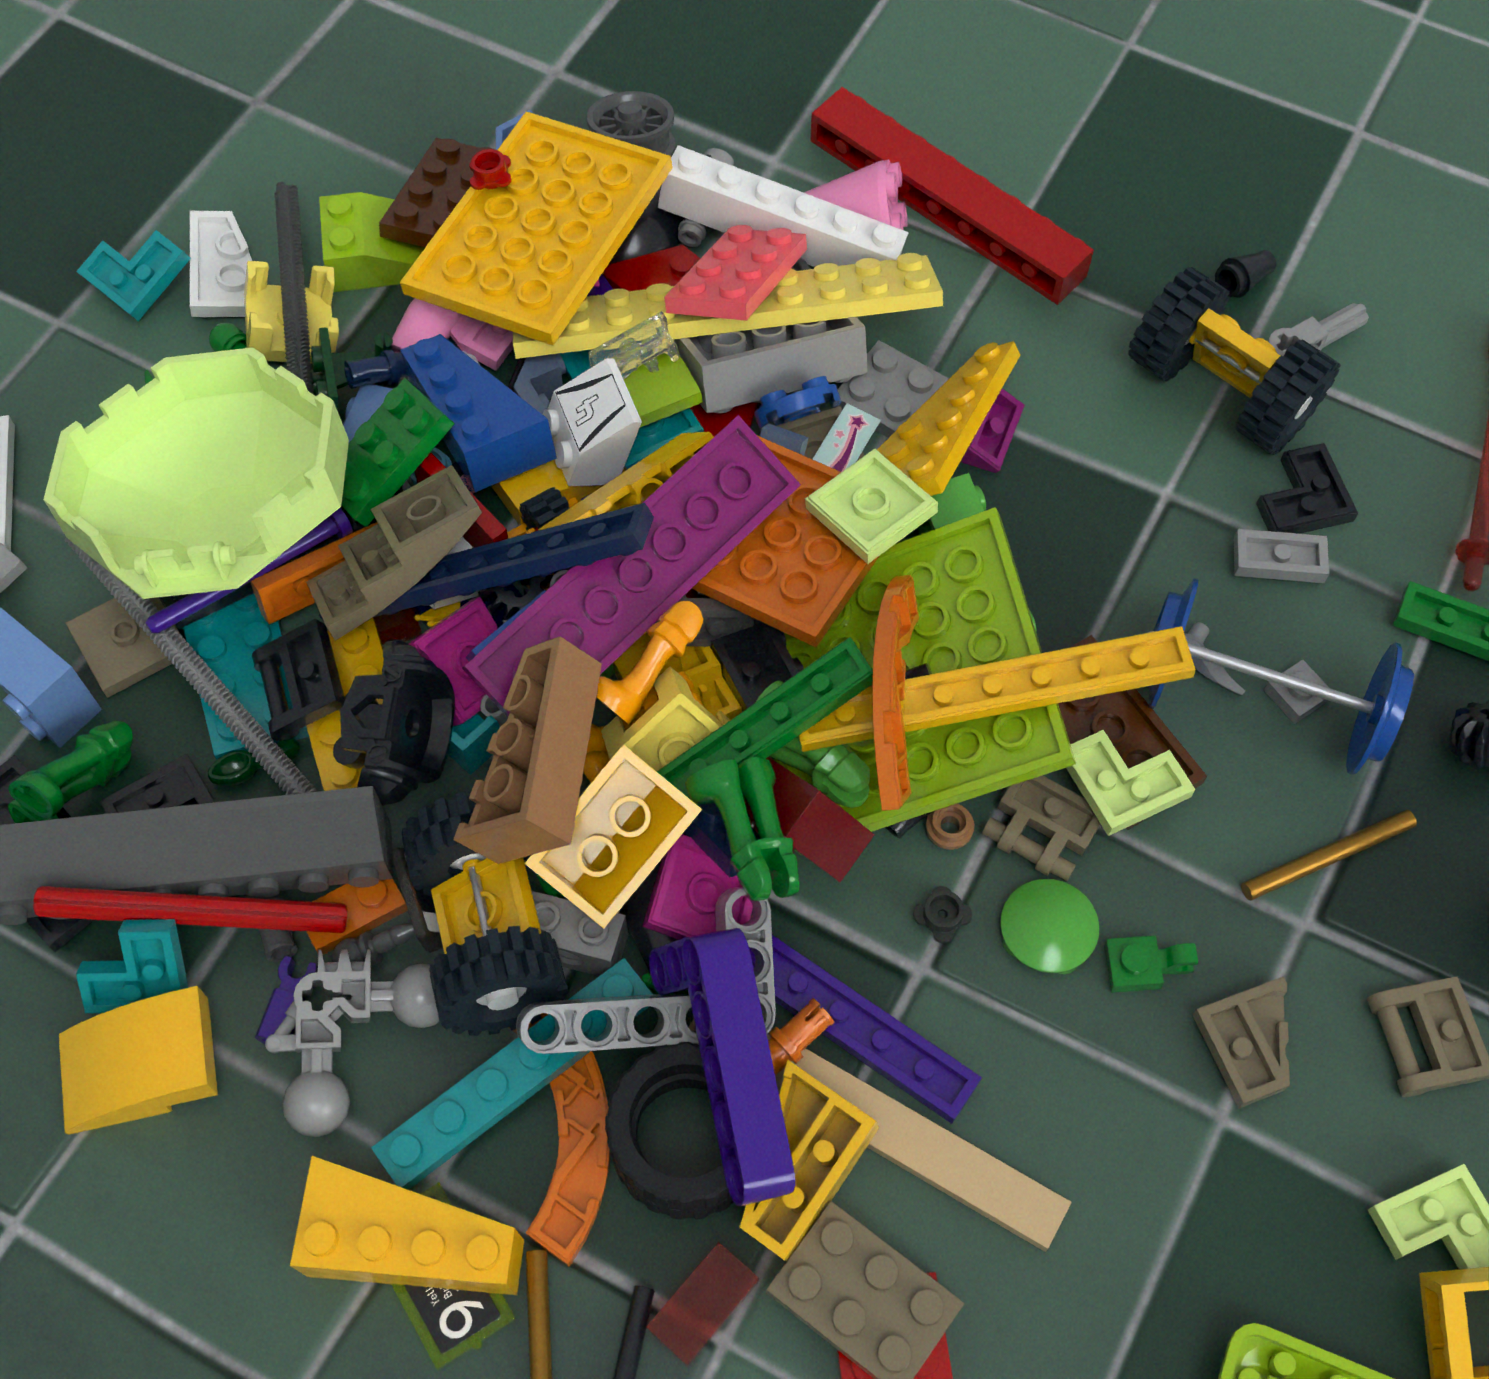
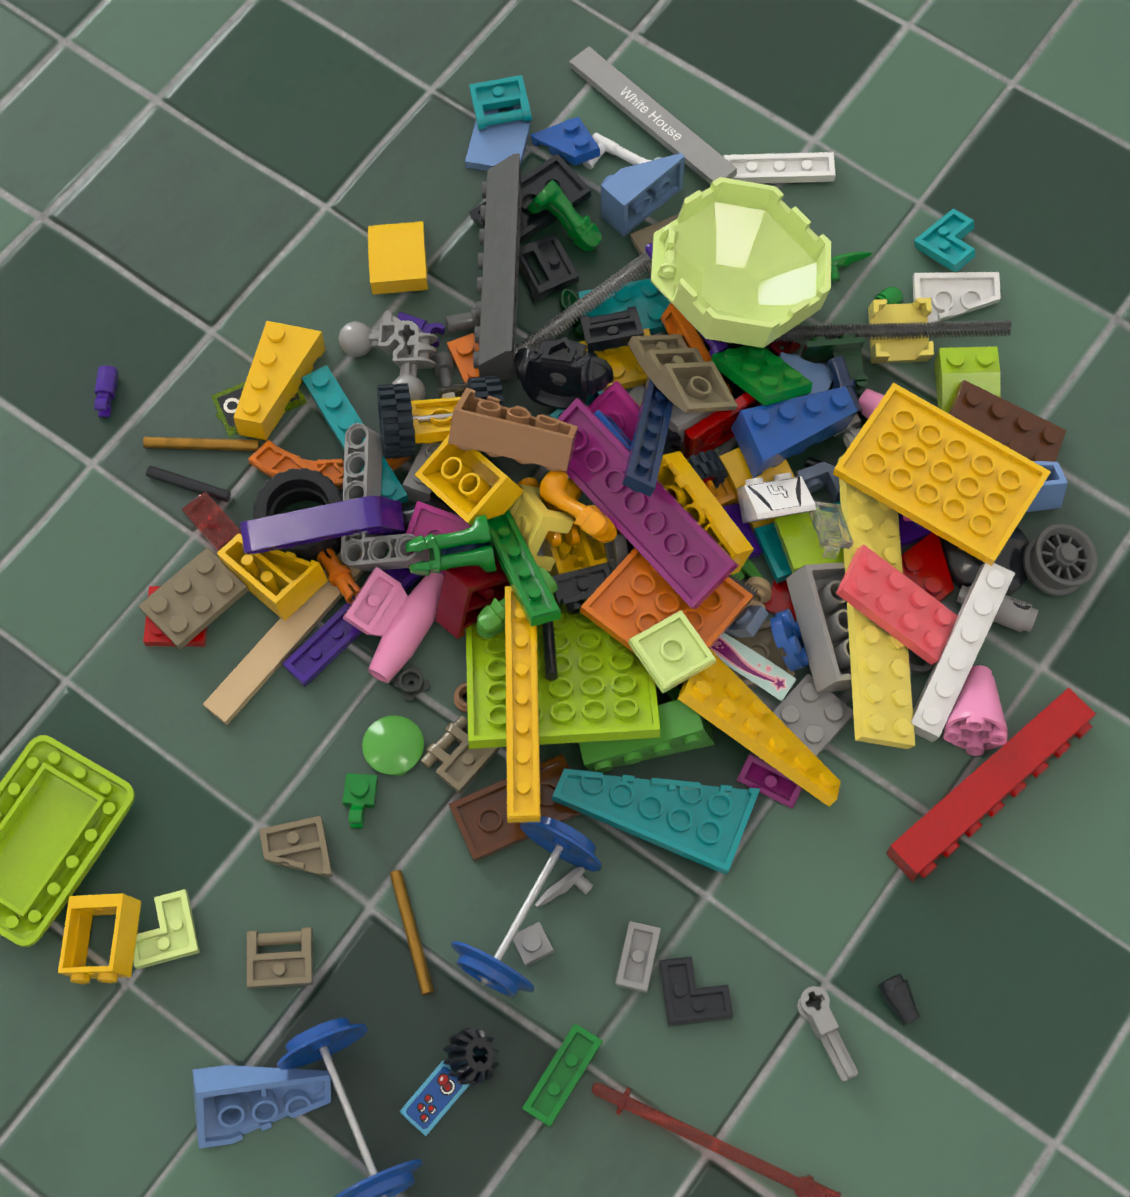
camera: 100 degrees right, 5 degrees up
red axle [33,886,348,933] -> none
teal plate [76,919,189,1014] -> none
red plate [469,149,512,190] -> none
orange tile [873,575,919,811] -> none
yellowish green plate [1066,730,1196,836] -> none
black plate [1128,267,1340,455] -> none
none -> bright pink plate [342,567,444,683]
none -> teal wing [551,769,760,875]

